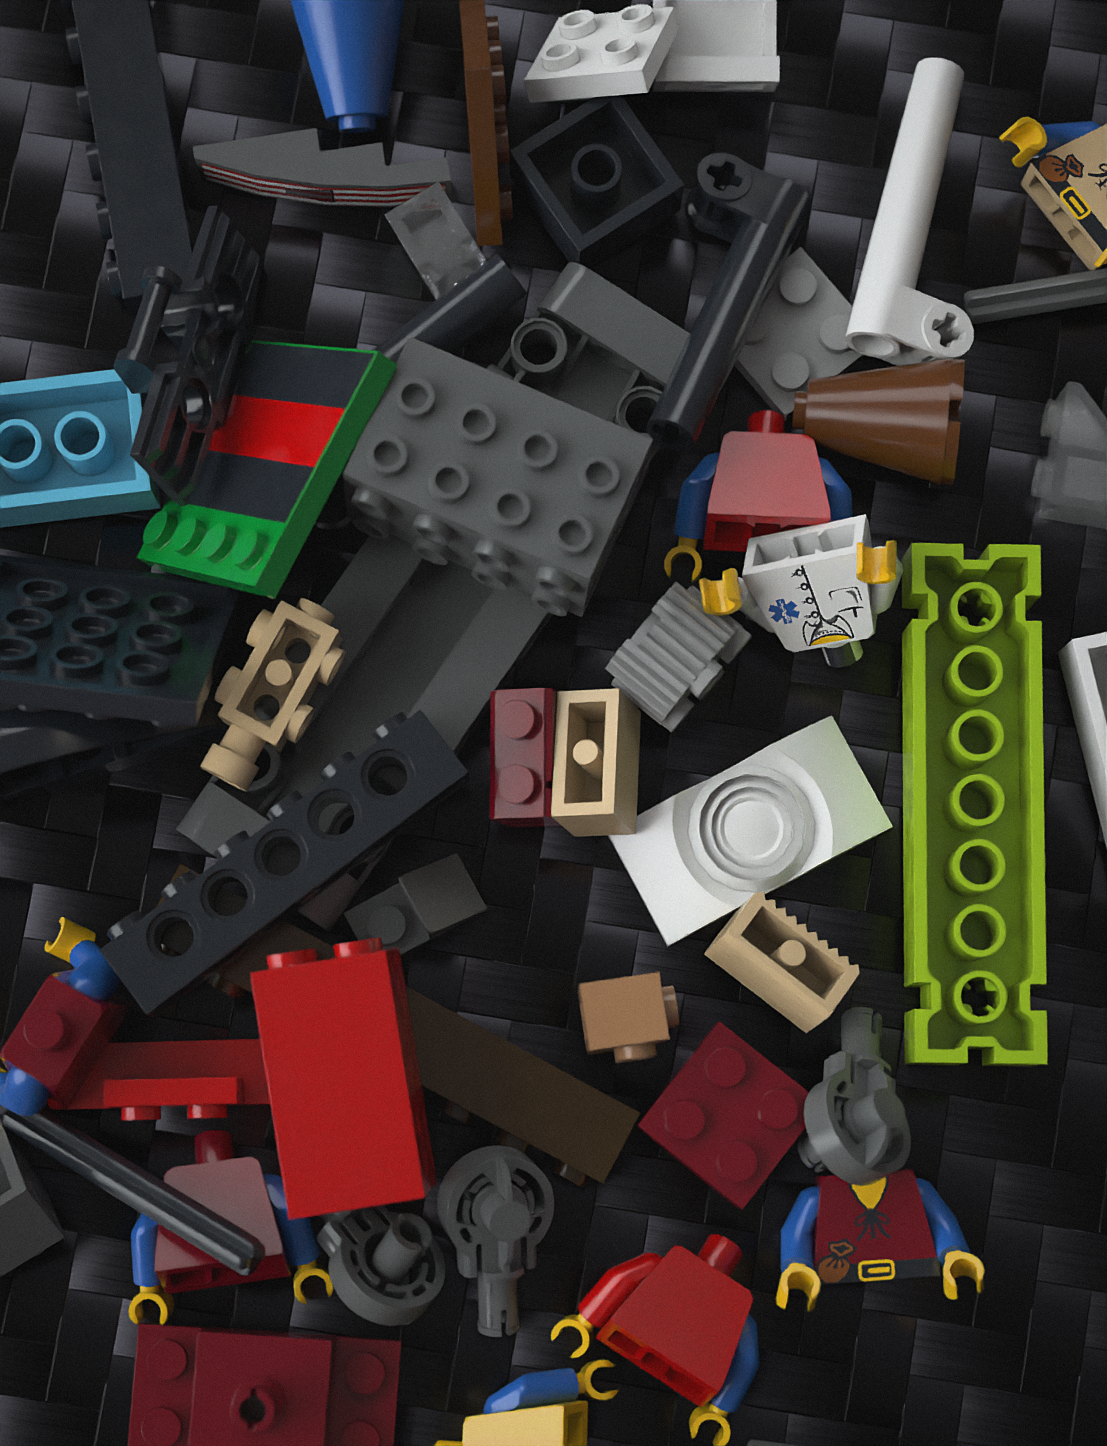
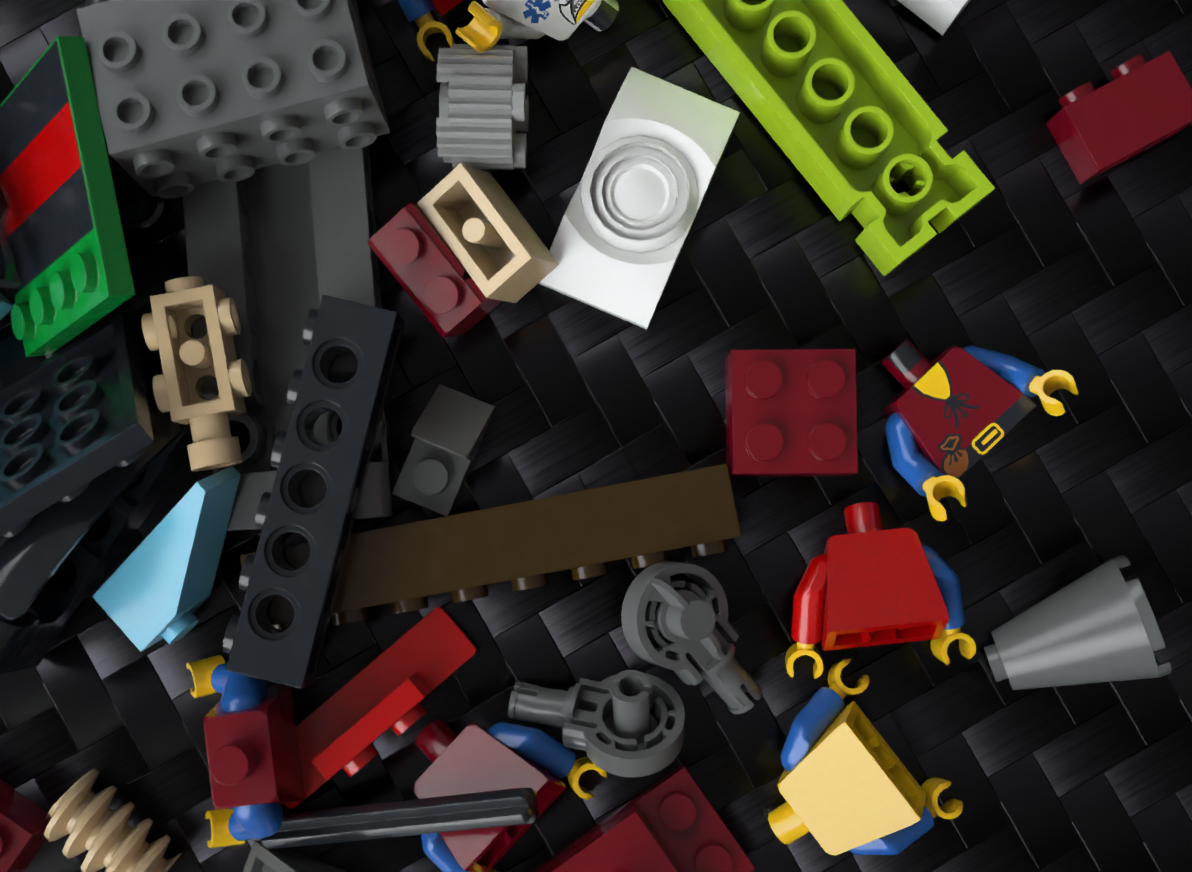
camera: 35 degrees left, 5 degrees up
red brick [250,937,437,1219] -> none
medium nougat brick [578,972,679,1063] -> none
tan brick [704,892,860,1034] -> none
dark grey pin [797,1007,911,1186] -> none
none -> medium azure slope [92,466,241,652]

